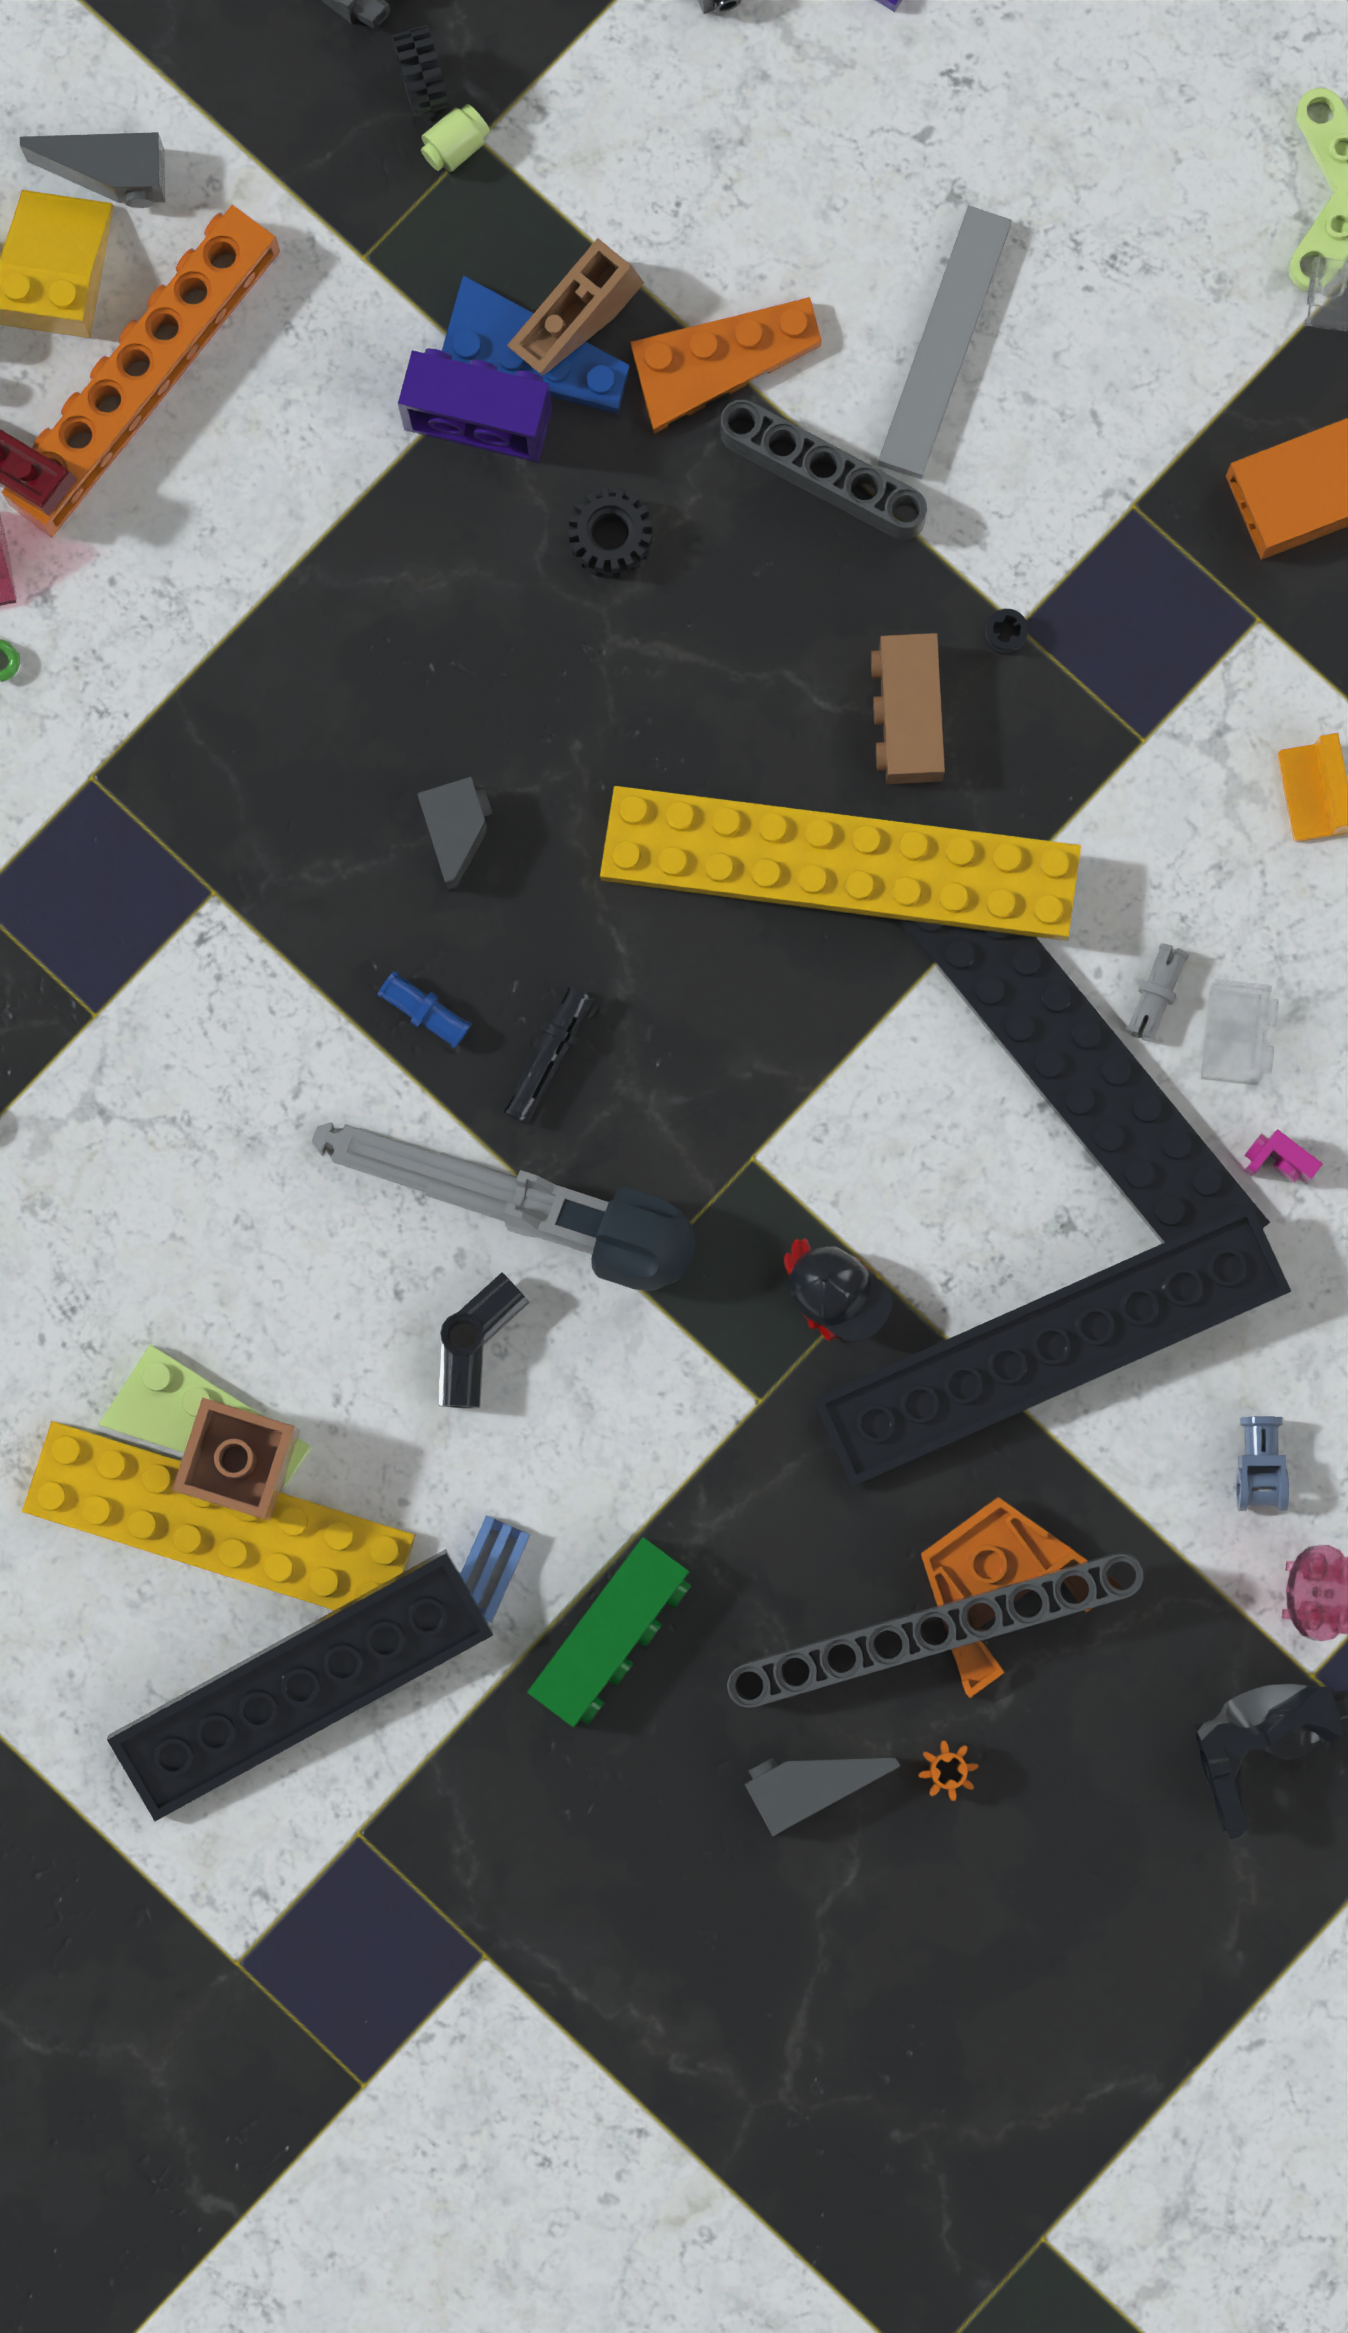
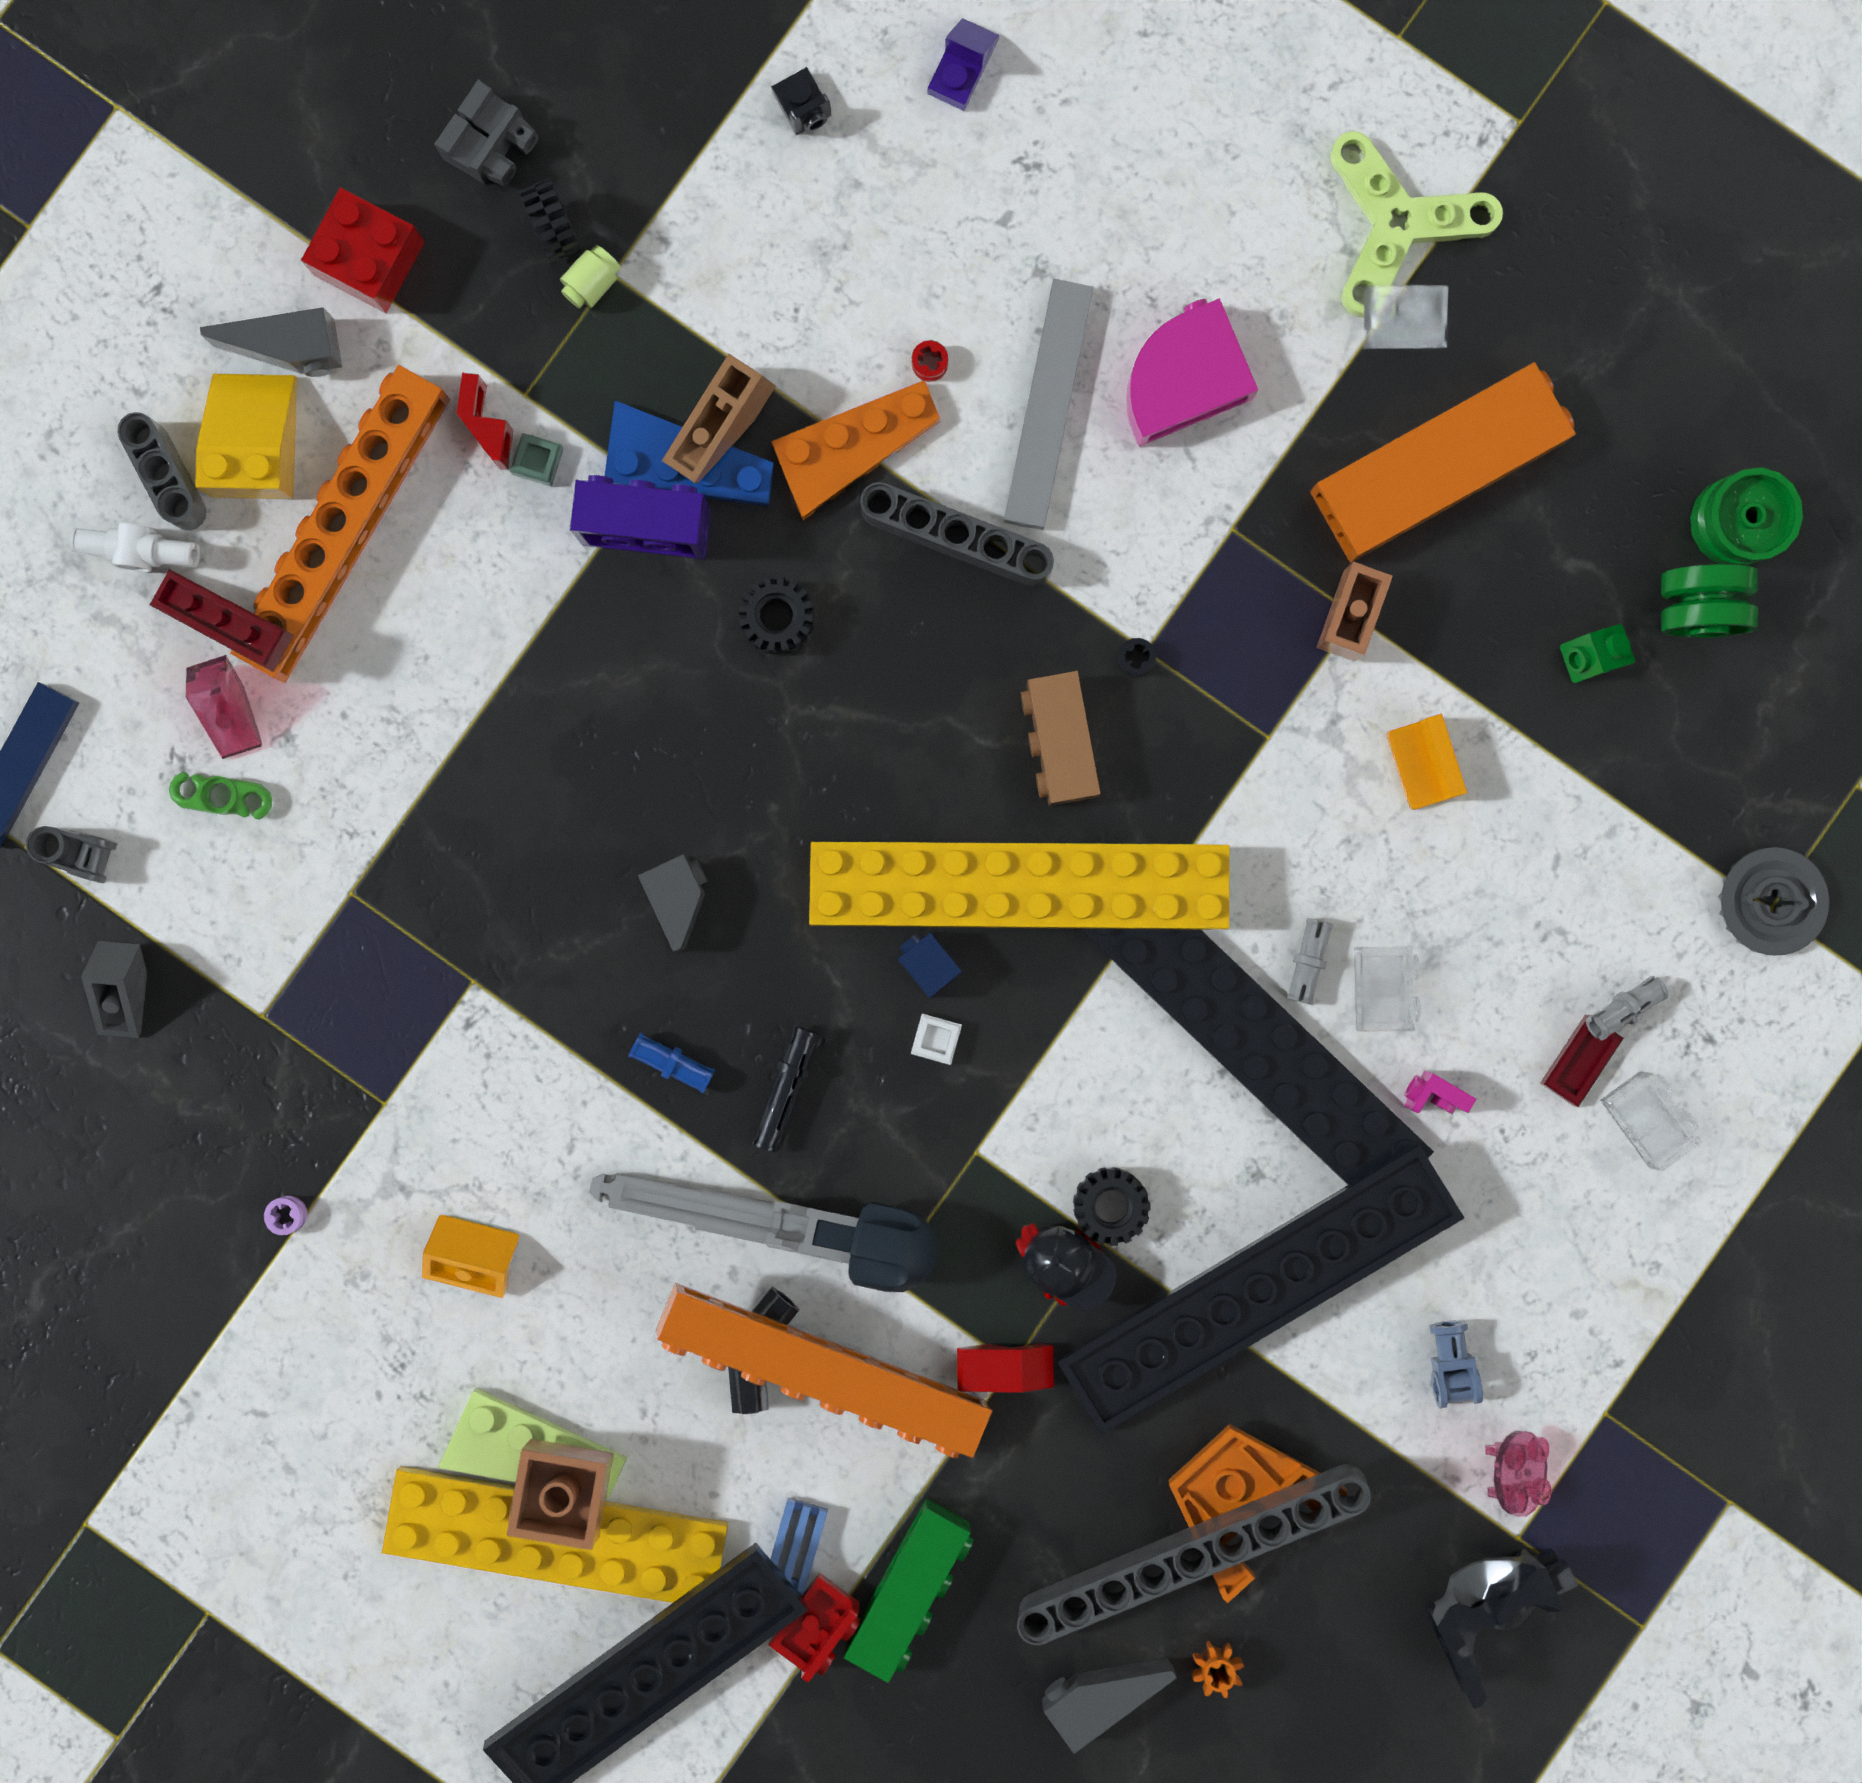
camera: 15 degrees left, 5 degrees up
none -> red brick [300,187,425,314]
none -> light orange panel [422,1215,519,1298]
none -> red slope [456,372,514,470]
none -> sand green tile [510,433,564,487]
none -> orange brick [656,1282,992,1458]
none -> red bracket [768,1572,861,1683]
none -> dark blue brick [898,932,962,998]
none -> red bush [911,340,949,382]
none -> white tile [911,1013,962,1065]
none -> red slope [957,1343,1054,1392]
none -> black tyre [1073,1167,1151,1246]
none -> dark pink brick [1126,298,1258,447]
none -> nougat brick [1316,562,1393,662]

